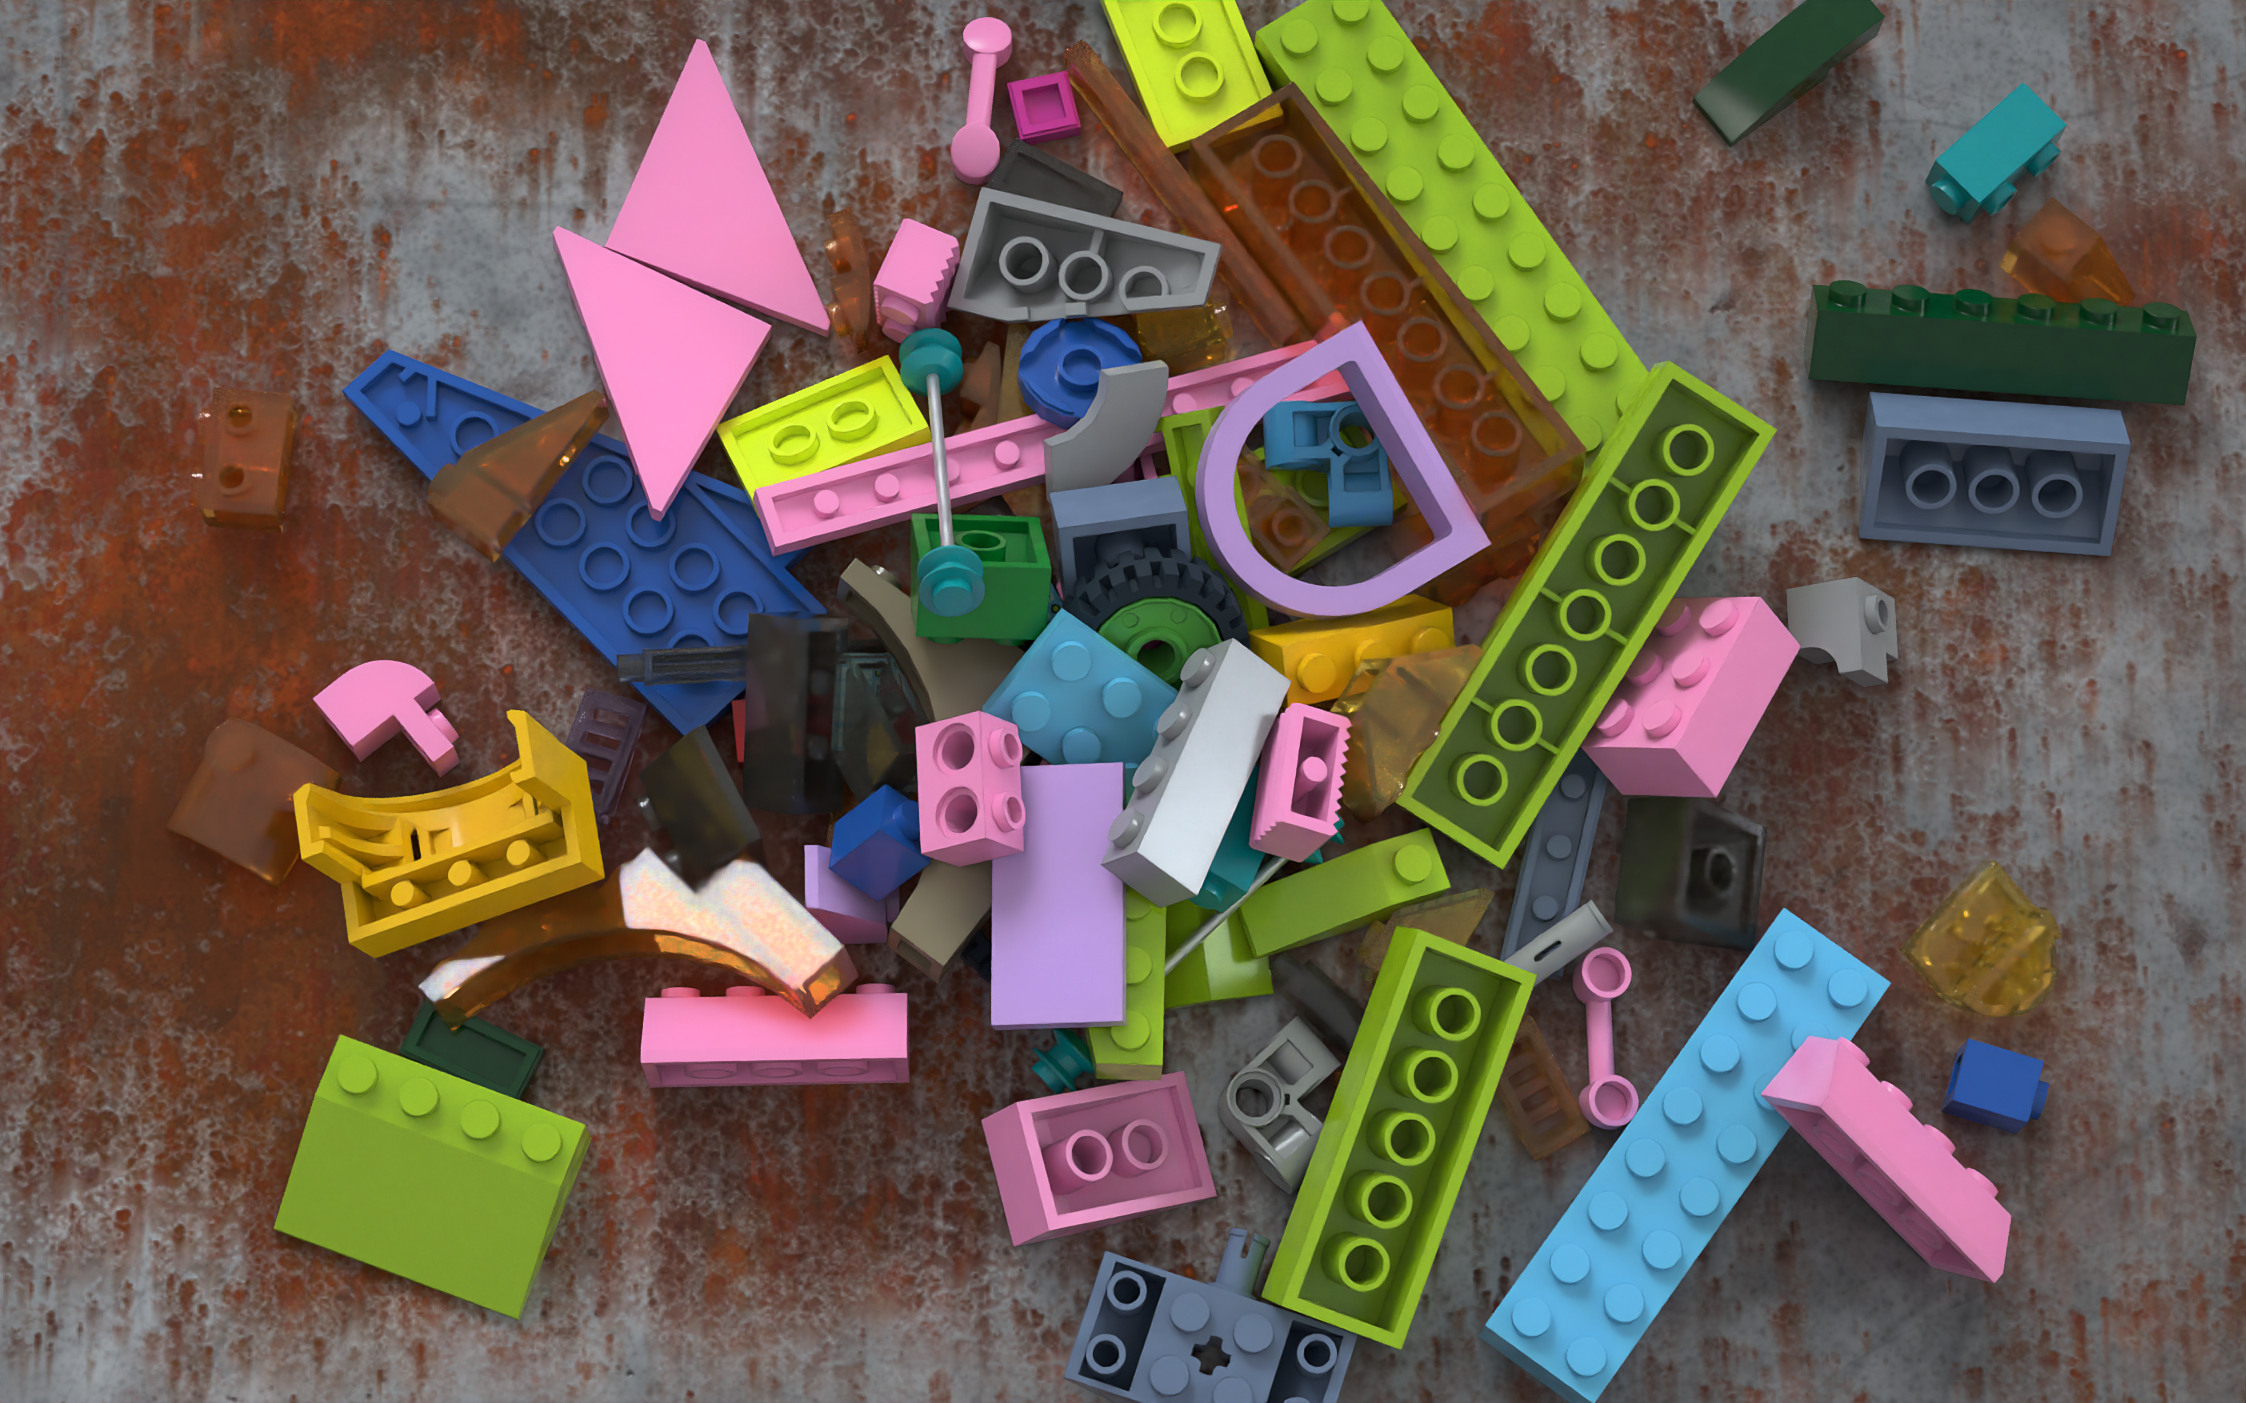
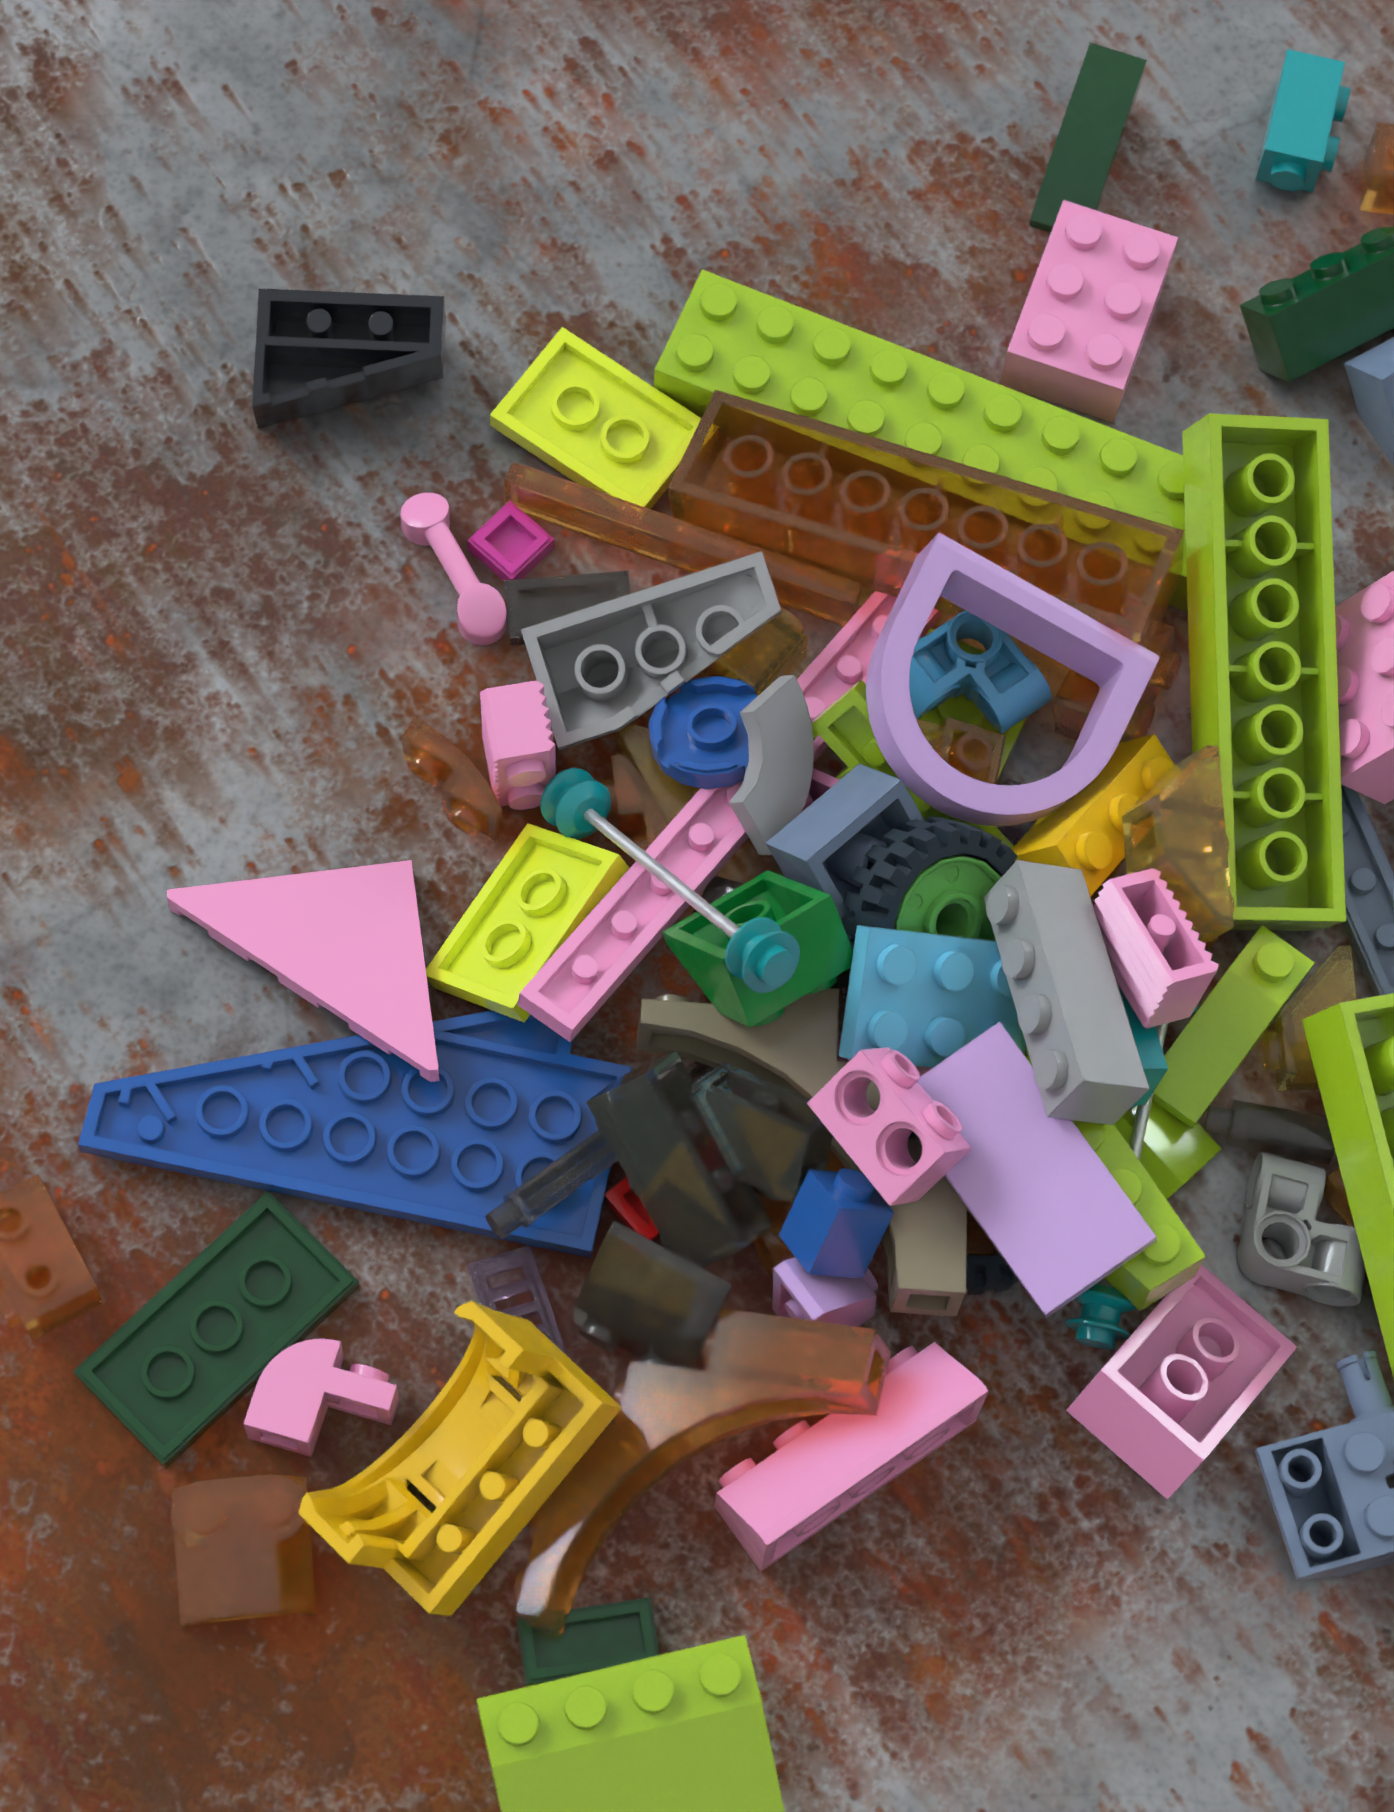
camera: 35 degrees left, 5 degrees down
clear orange slope [426,389,610,563] -> none
bright pink tile [605,39,832,338] -> none
none -> dark green tile [73,1191,360,1469]
none -> bright pink brick [1000,200,1178,423]

